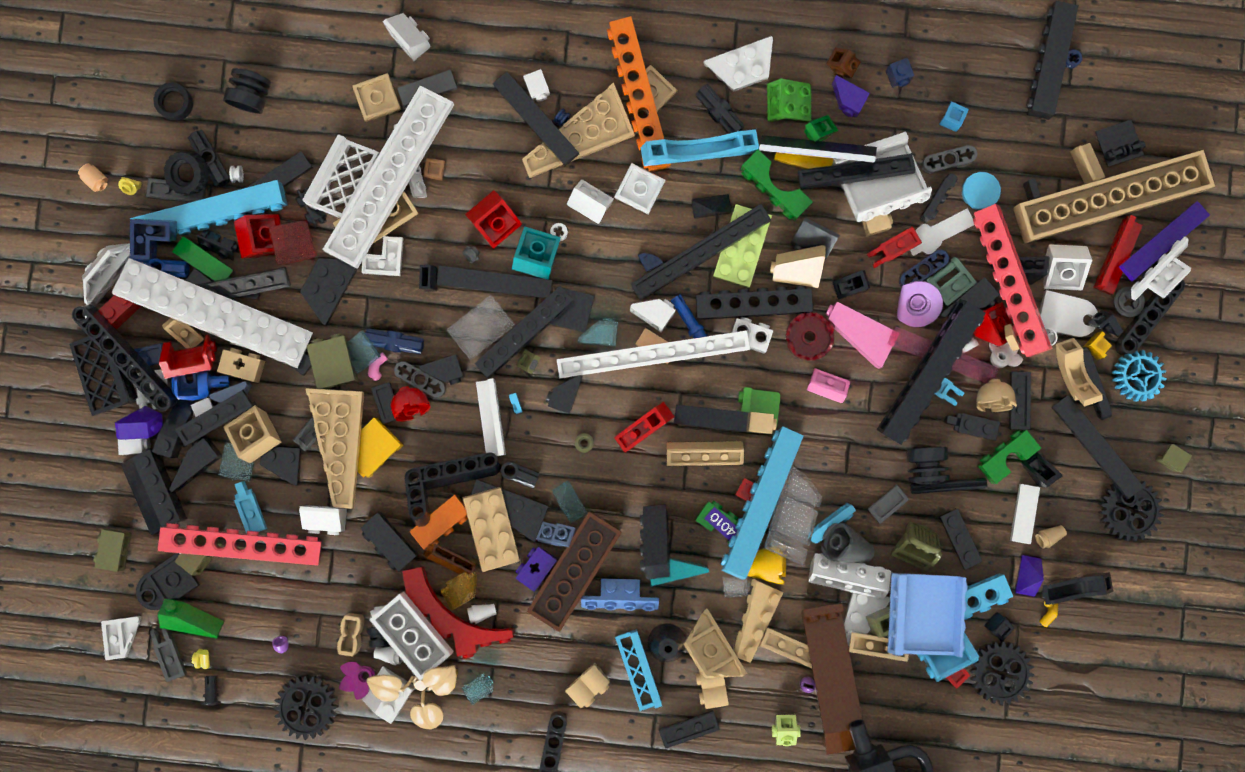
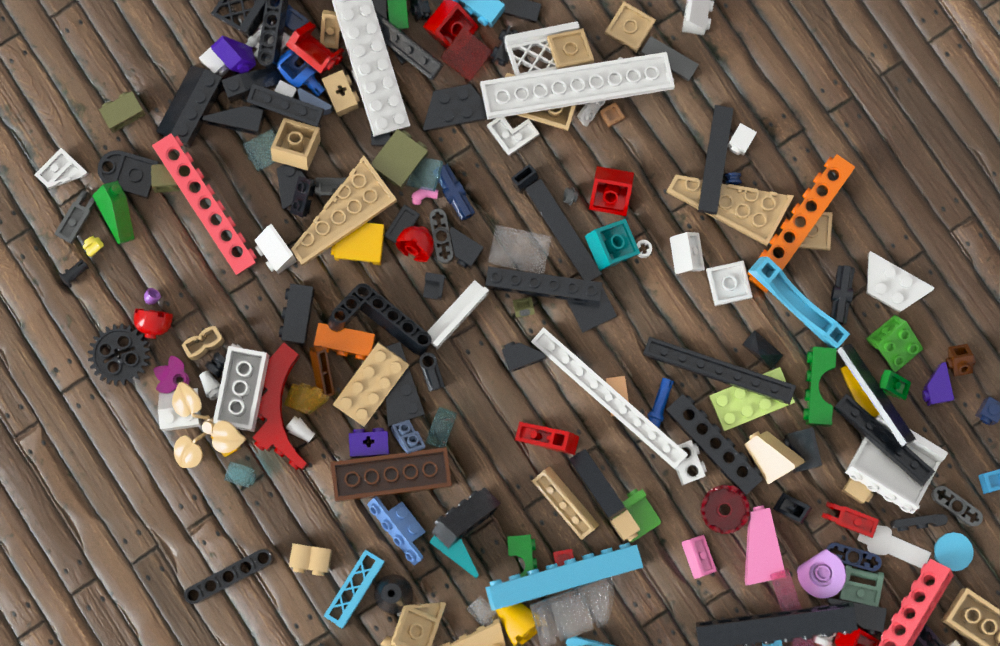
camera: 45 degrees right, 5 degrees down
medium azure hinge [234,481,267,534] -> none
medium azure tile [509,393,523,414] -> none
olive plate [575,433,594,453] -> none
clear light blue slope [578,318,618,347] -> none
white slope [630,299,675,333] -> none
dark blue tile [638,253,663,273] -> none
dark purple sticker [704,507,738,541] -> none
black tile [1023,178,1041,201] -> none
none -> red cylinder [134,308,173,339]
none -> black hinge [290,176,316,218]
none -> black panel [423,272,445,301]
none -> tan tile [547,29,594,69]

